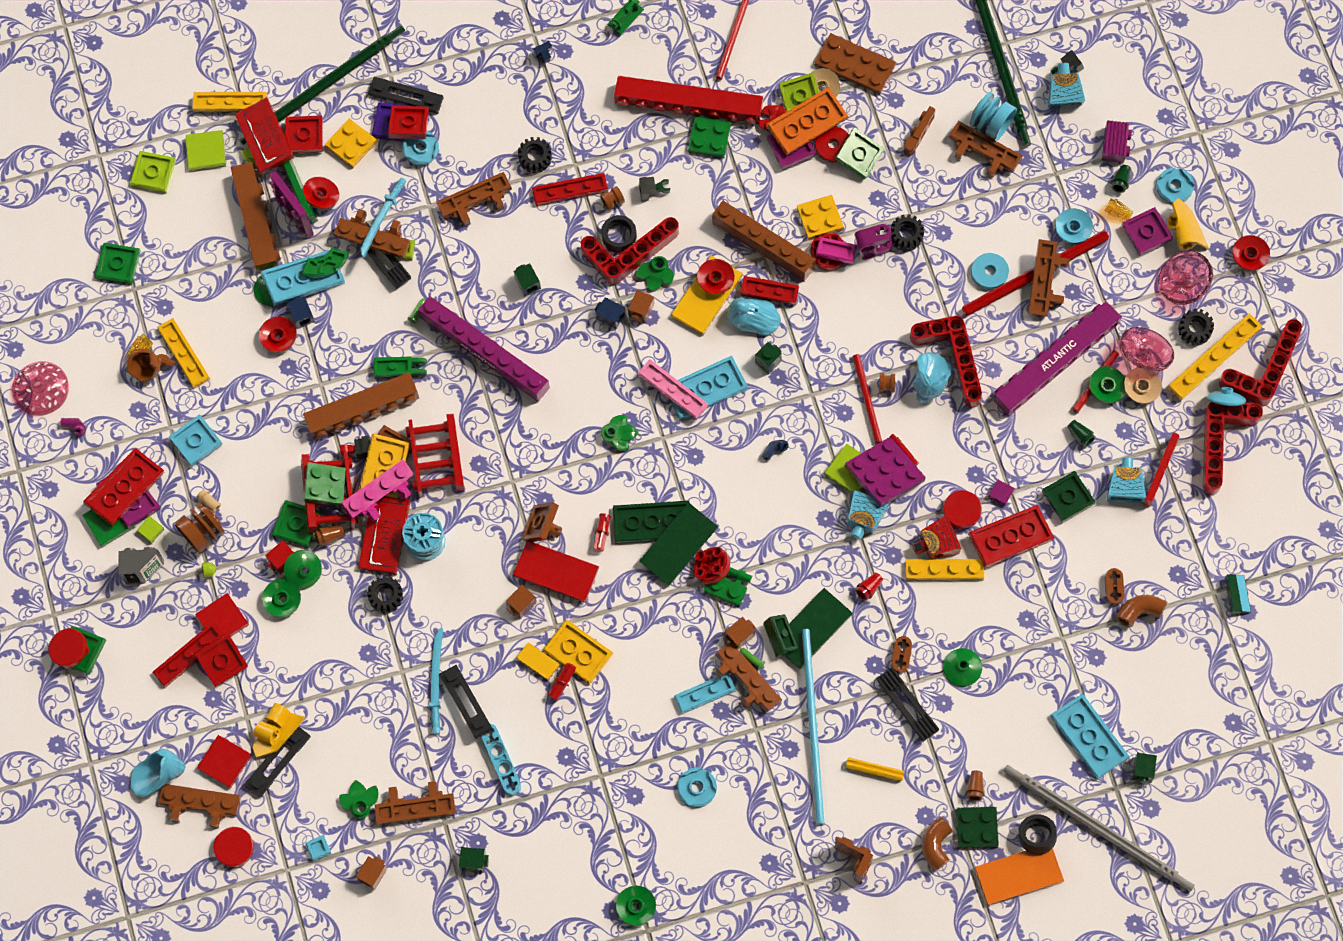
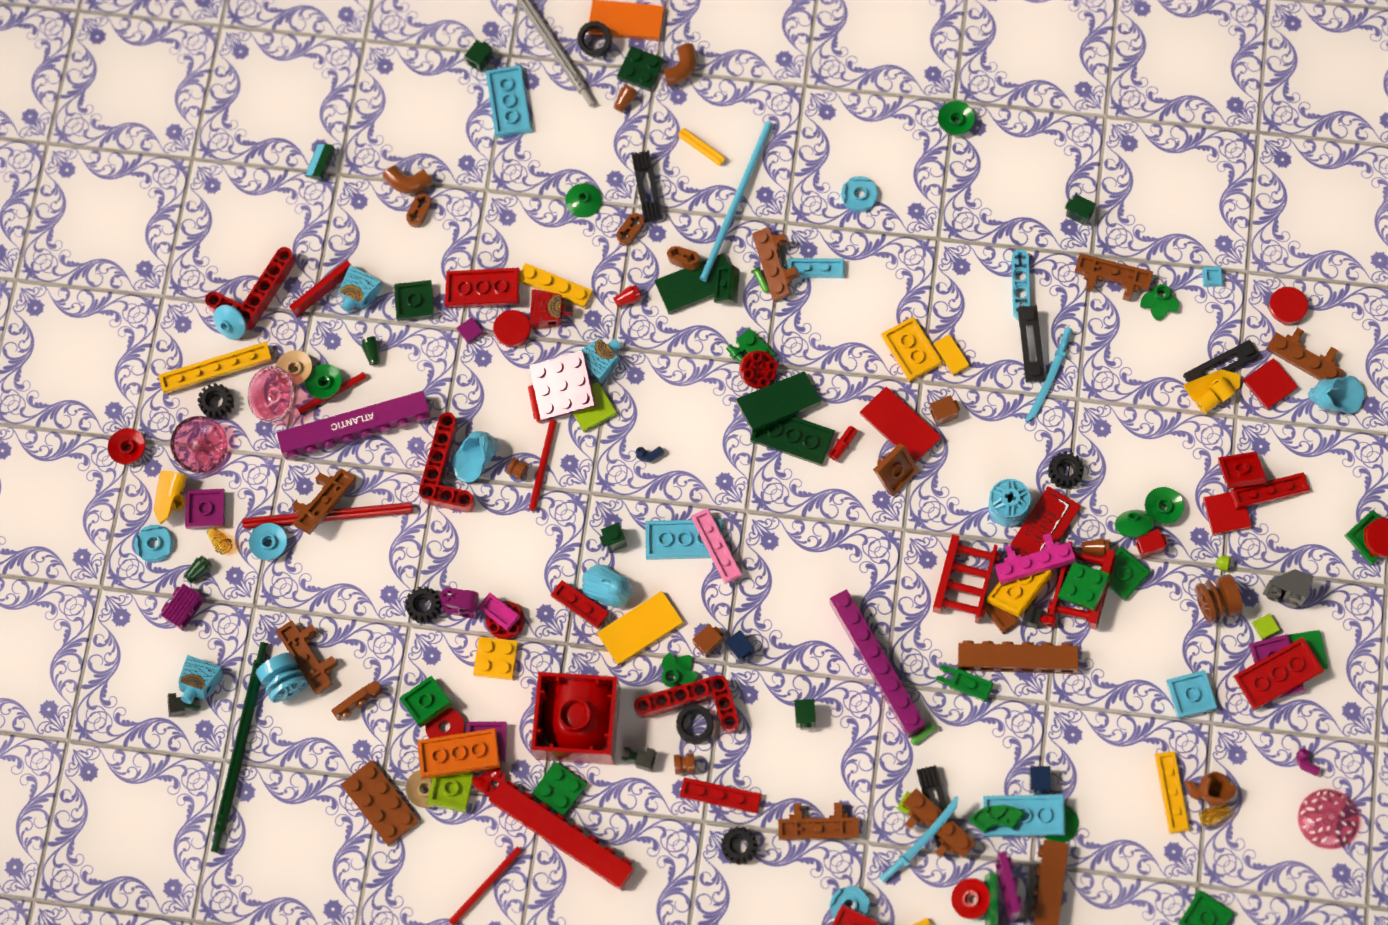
camera: 150 degrees left, 0 degrees up
tan pin [196,489,221,513] -> none
red dish [259,316,297,352] -> none
dark orange brick [356,856,387,890] -> none
red axle [547,662,576,701] -> none
green plate [601,415,639,451] -> none
red dish [697,259,735,294] -> none
dark orange brick [712,200,816,282] -> none
dark orange brick [725,616,756,650] -> none
dark orange bracket [834,837,873,884] -> none
medium azure tile [971,253,1009,290] -> none
red beam [1219,319,1302,406] -> none
none -> red piece [531,672,621,765]
none -> dark orange beam [667,246,701,270]

